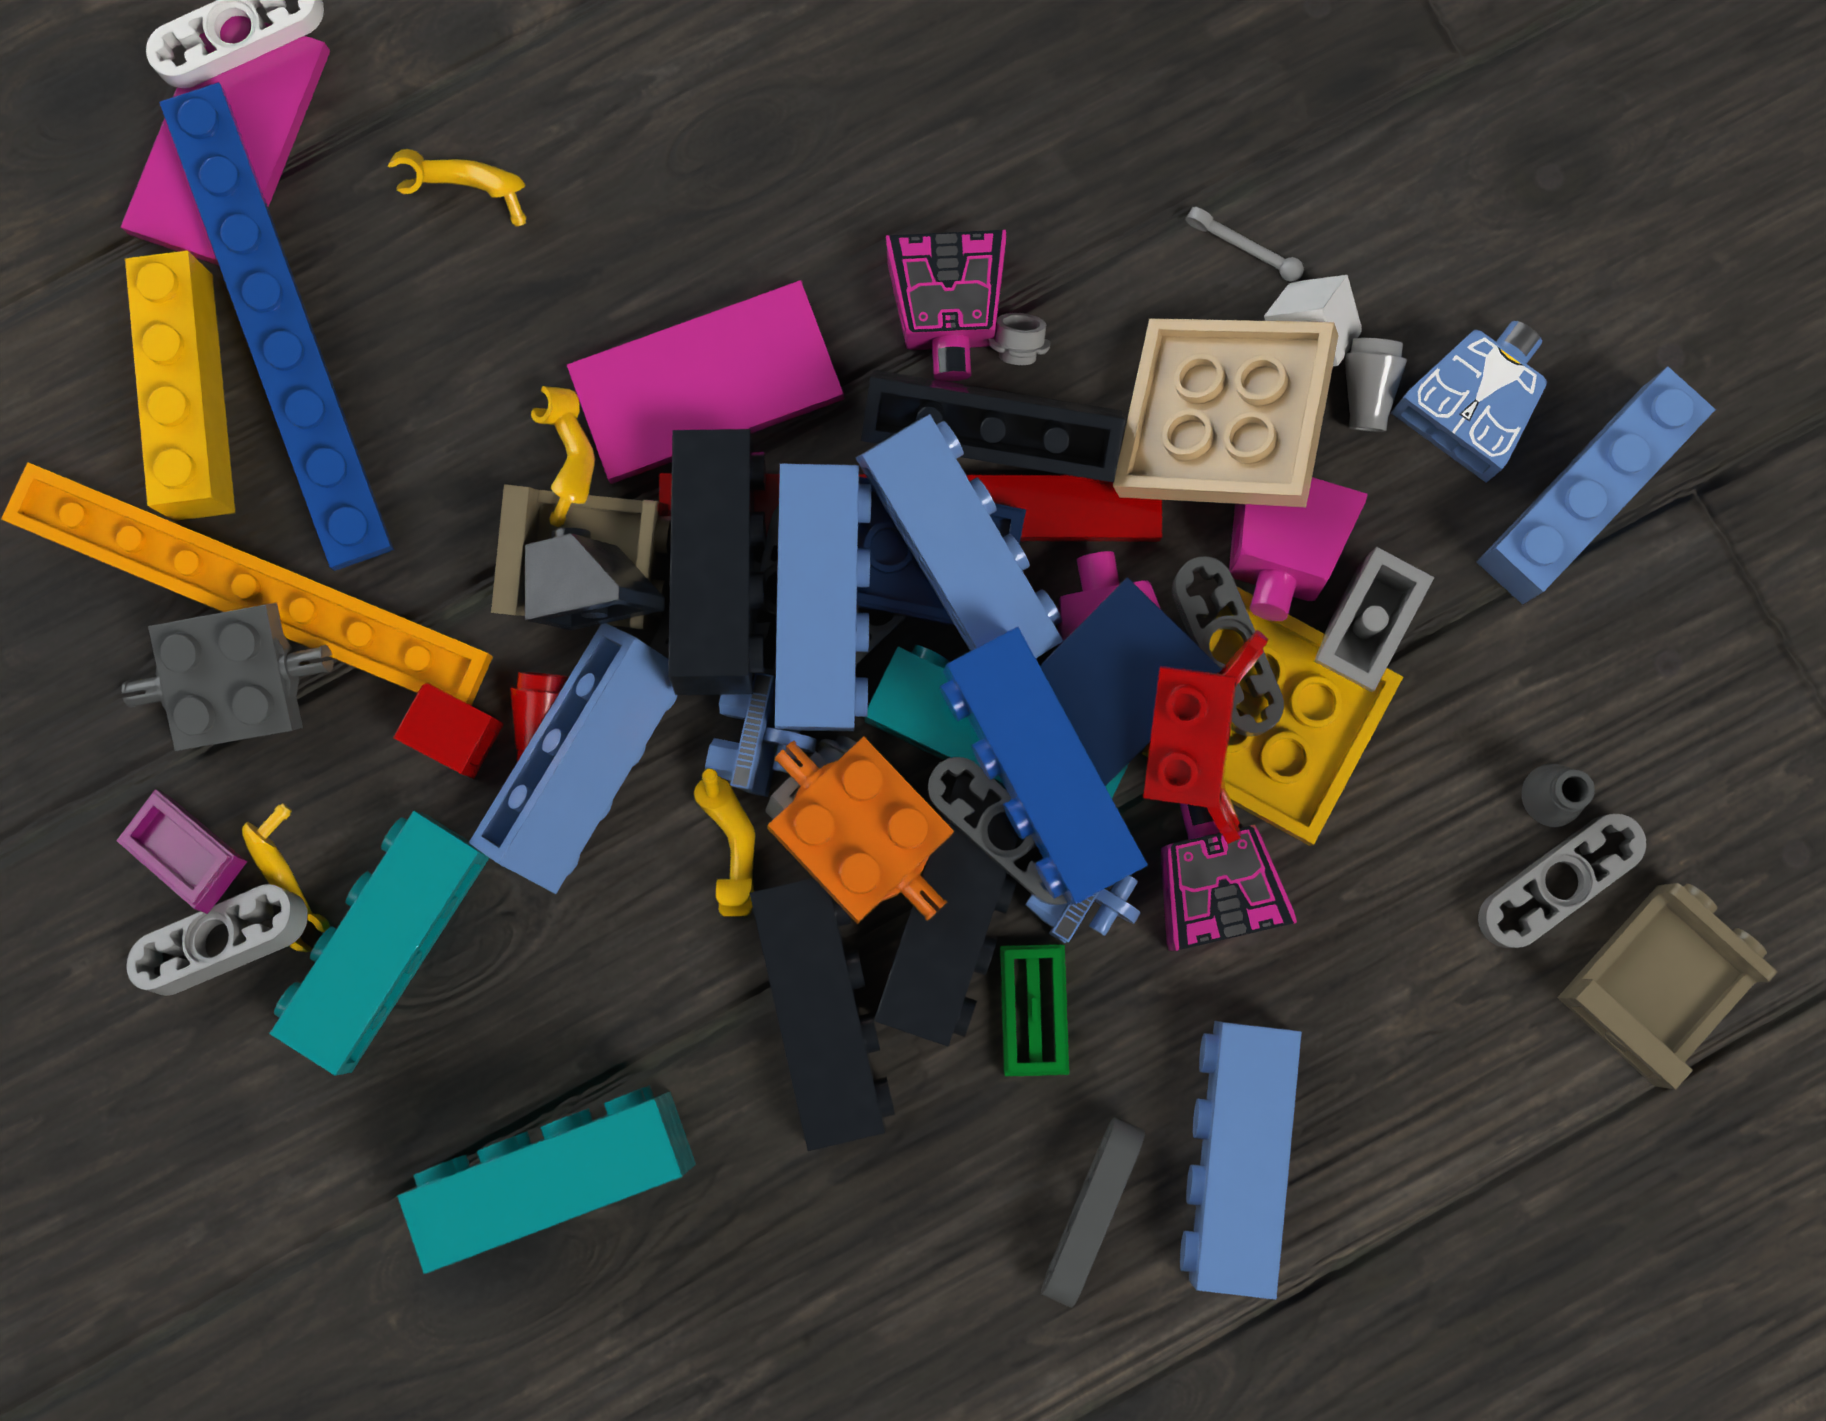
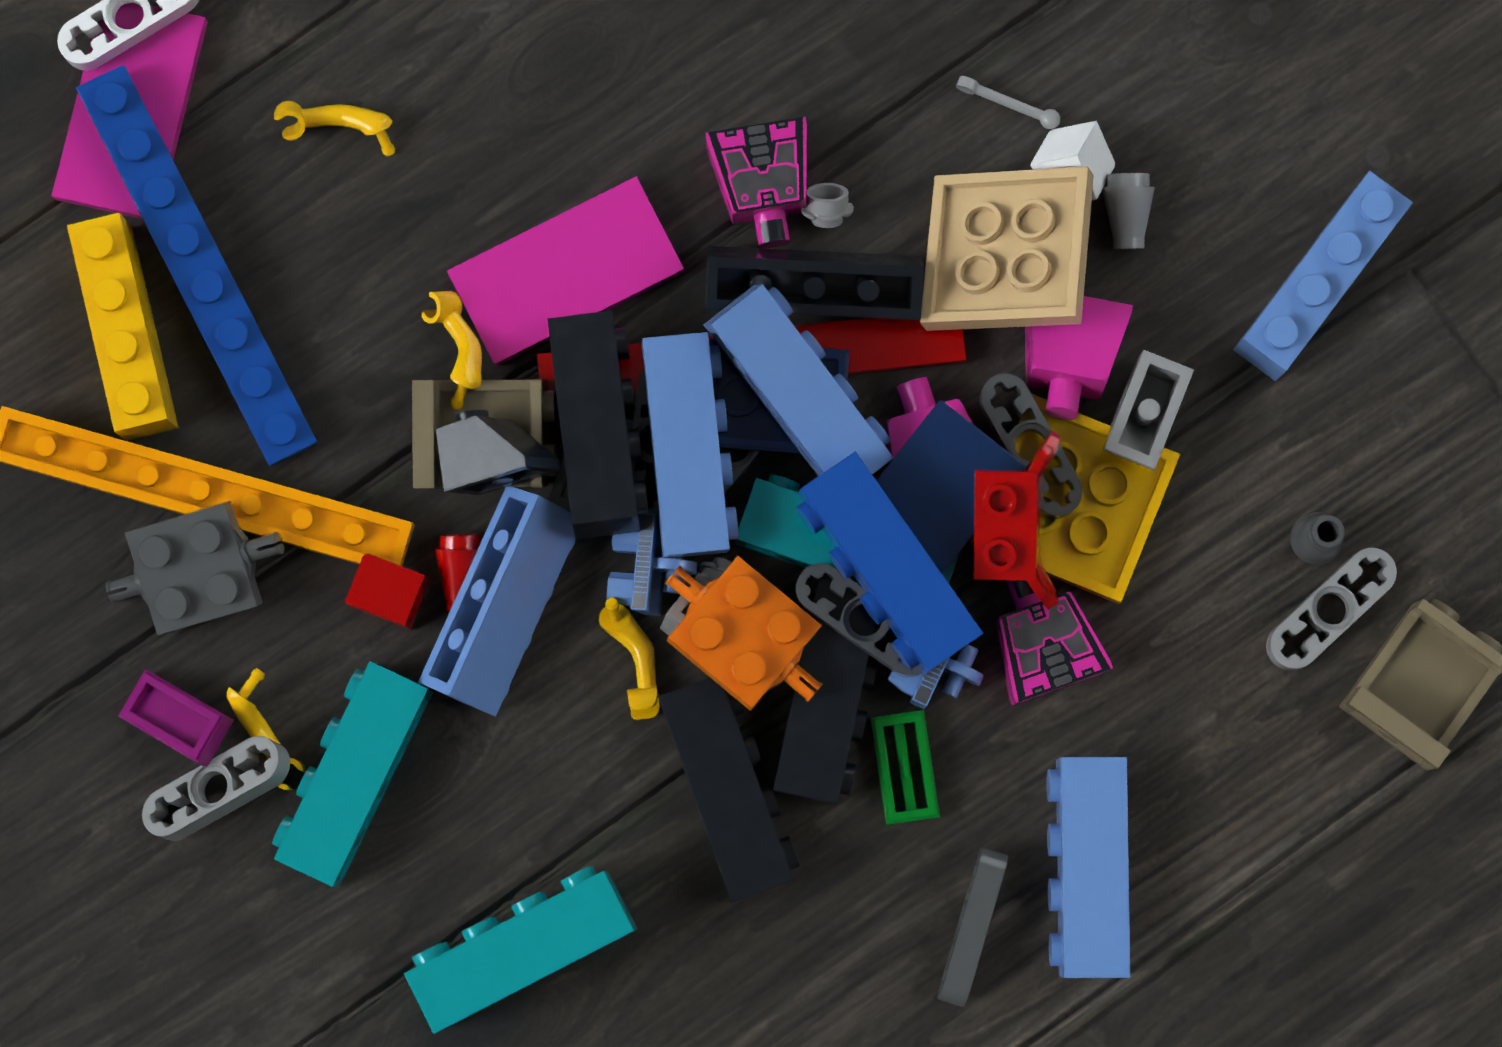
camera: 10 degrees left, 0 degrees up
medium blue torso [1391,321,1547,483] -> none

